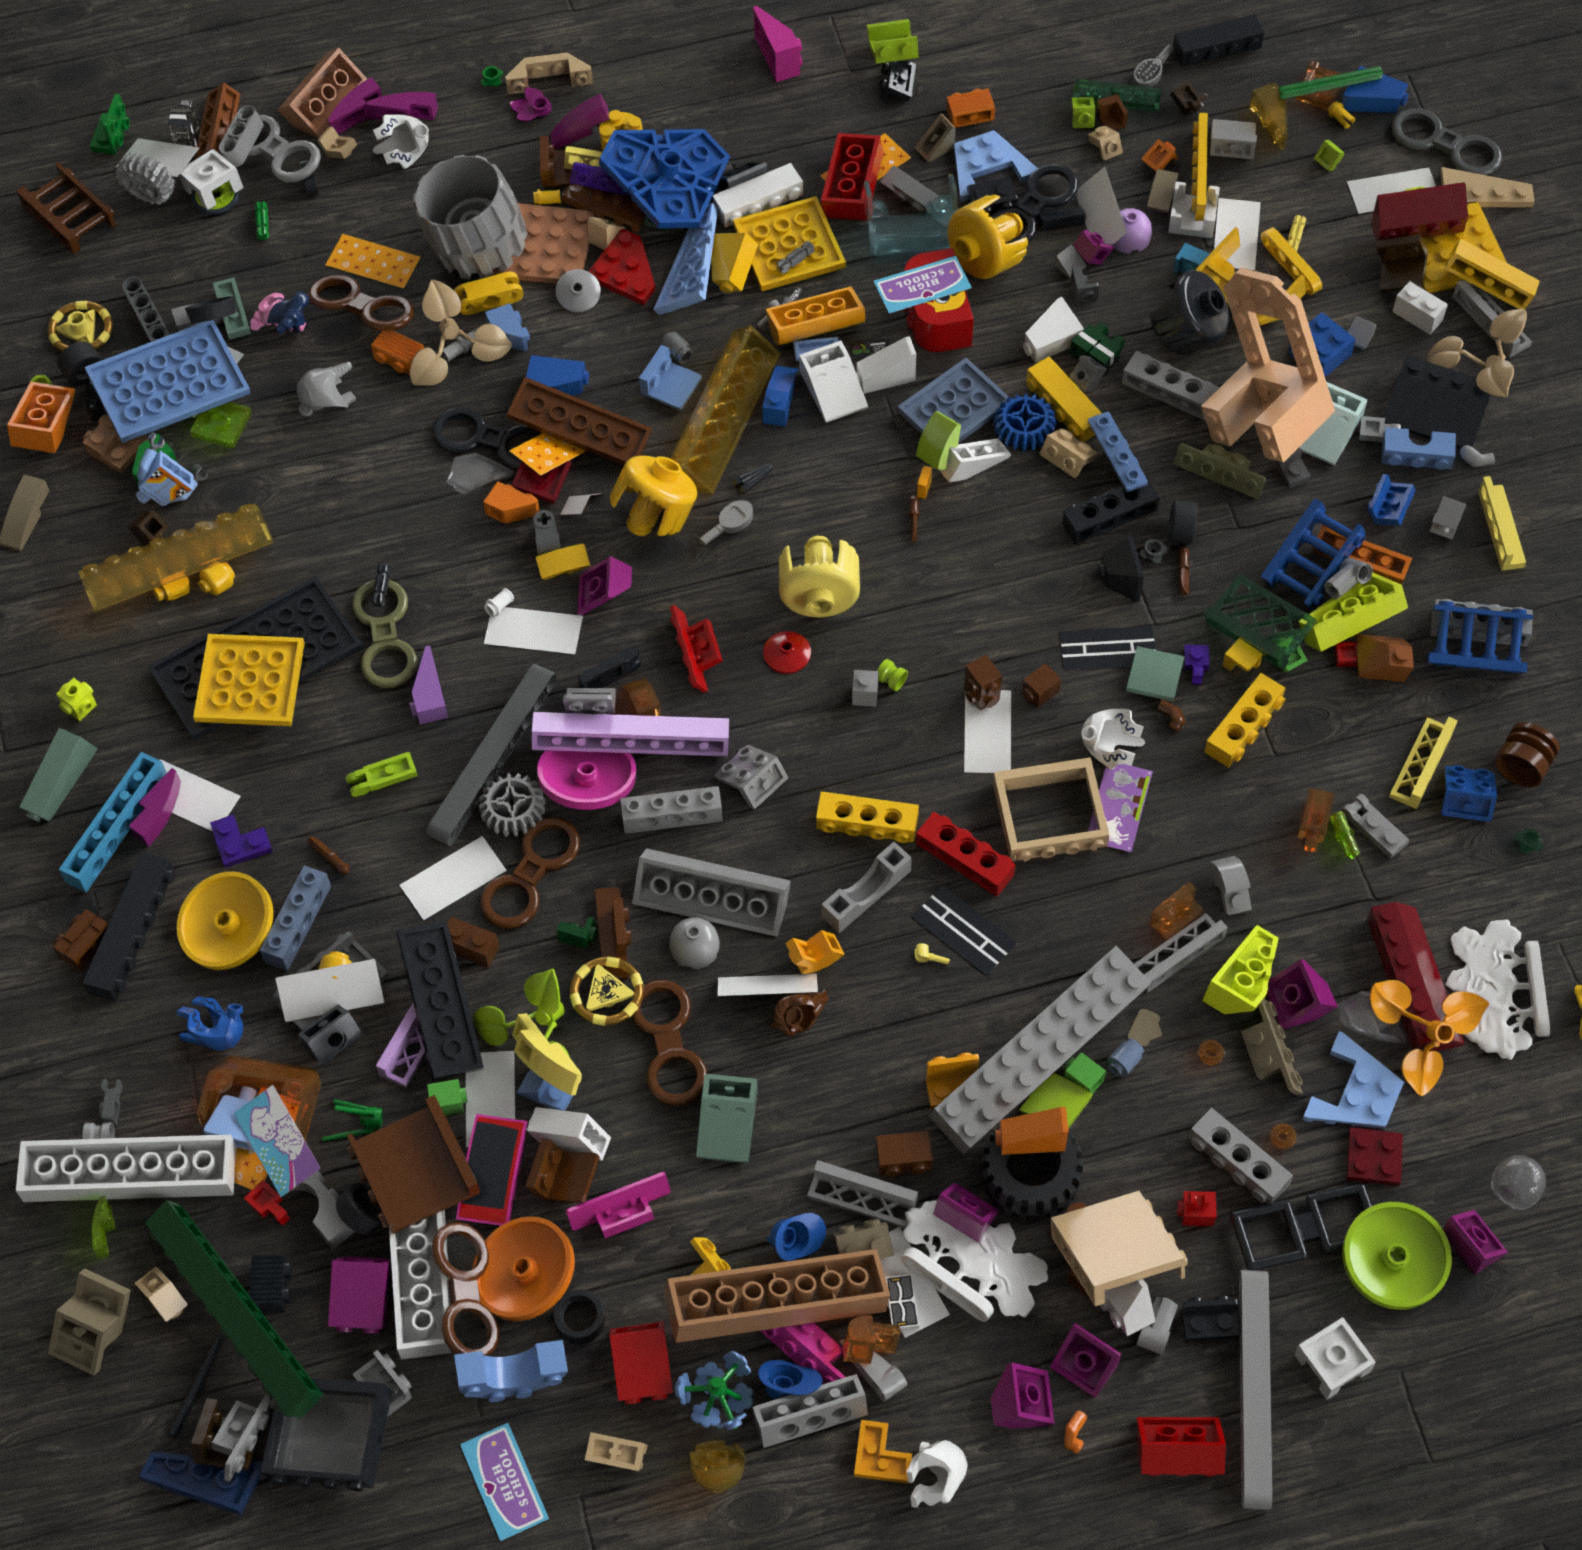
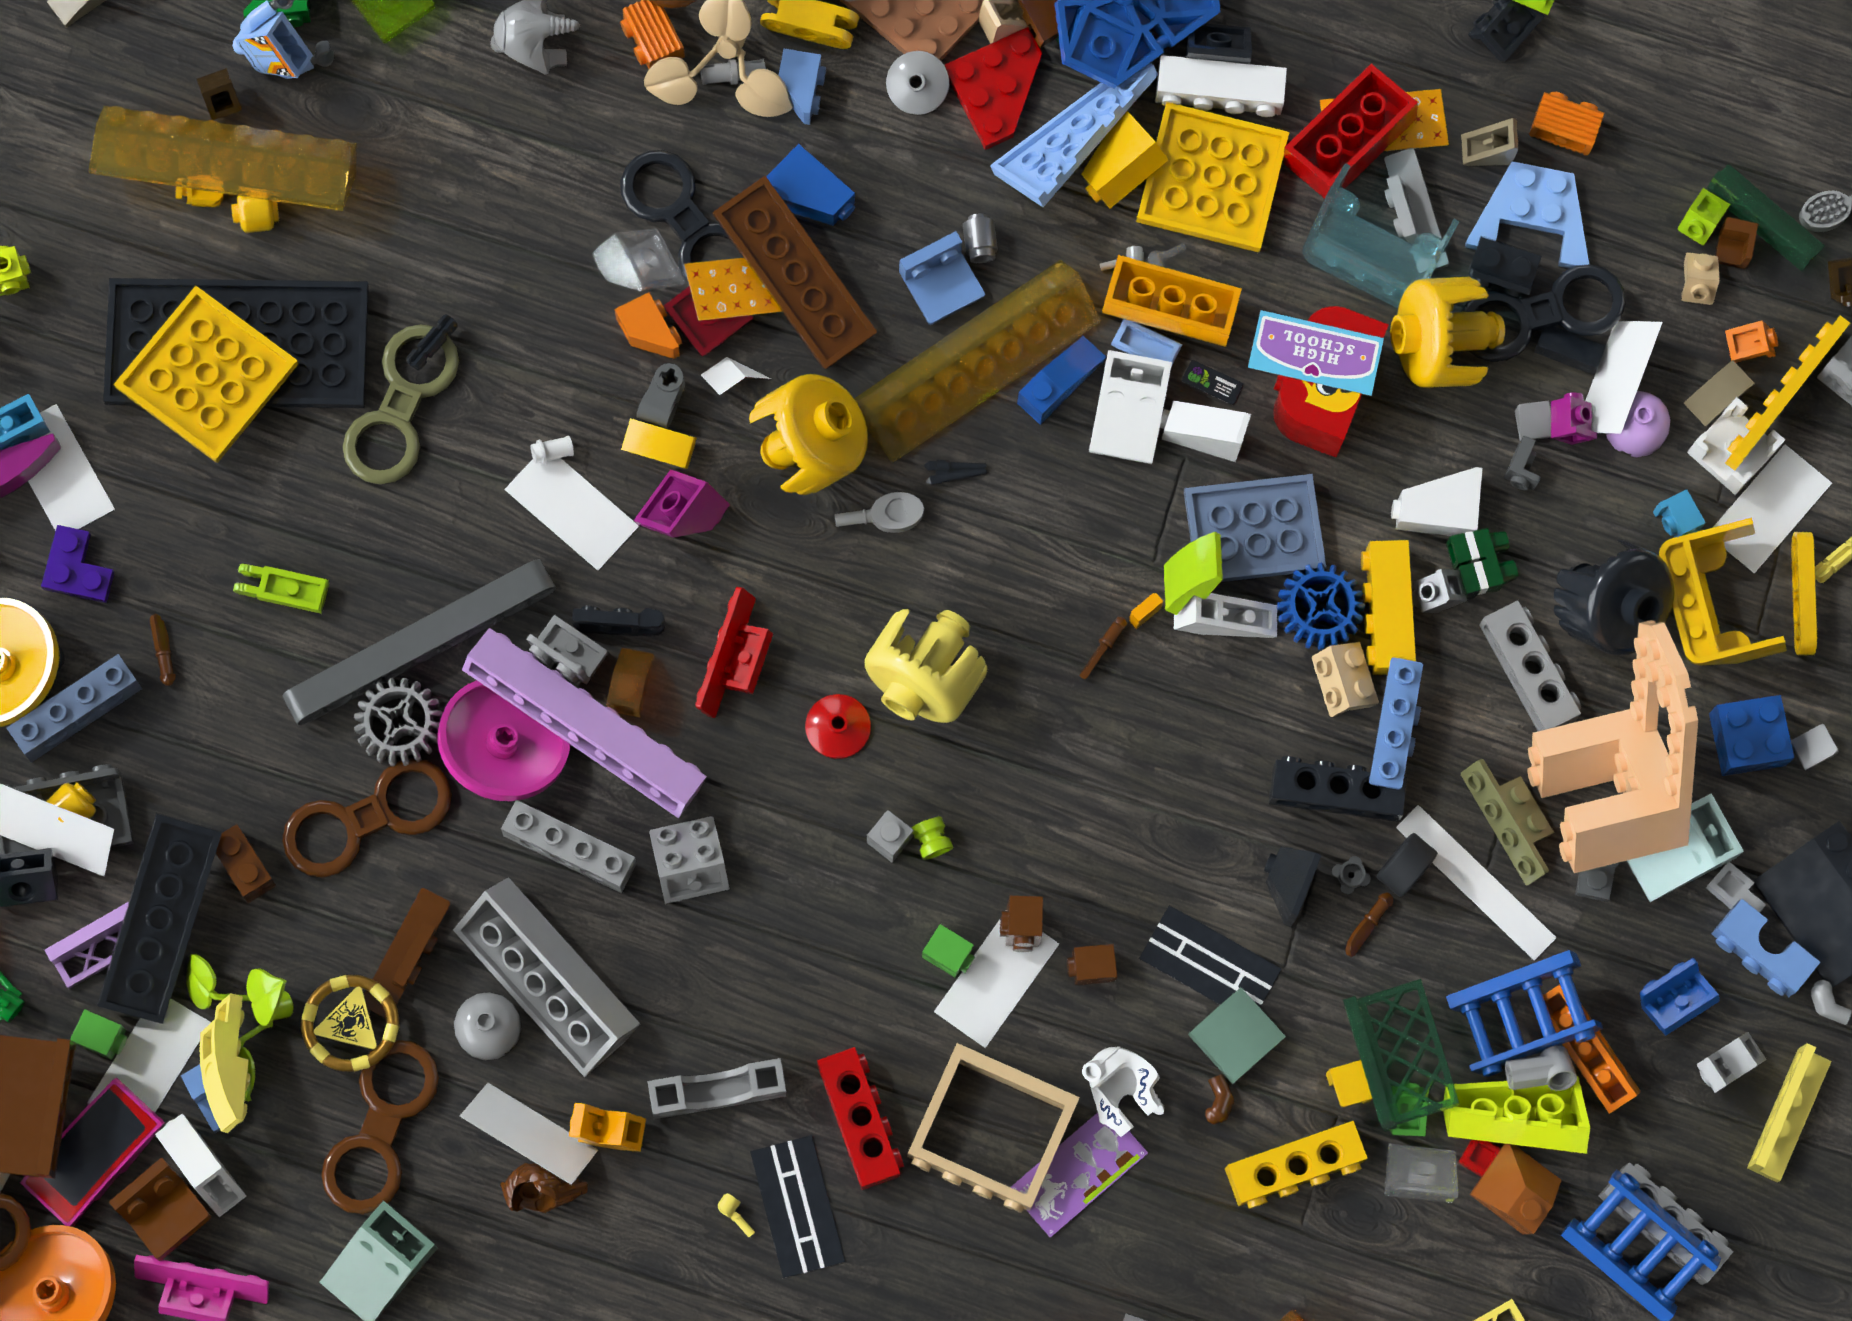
camera: 25 degrees right, 15 degrees up
white sticker [400,836,507,920] -> none
medium lavender slope [410,646,448,724] -> none
dark green bracket [557,916,598,950] -> none
dark grey axle [776,241,815,274] -> none
yellow brick [816,792,919,843] -> none
dark purple plate [1184,645,1209,685] -> none
none -> bright green brick [922,924,975,978]
none -> clear slope [1384,1143,1459,1203]
none -> white sticker [1396,805,1557,960]

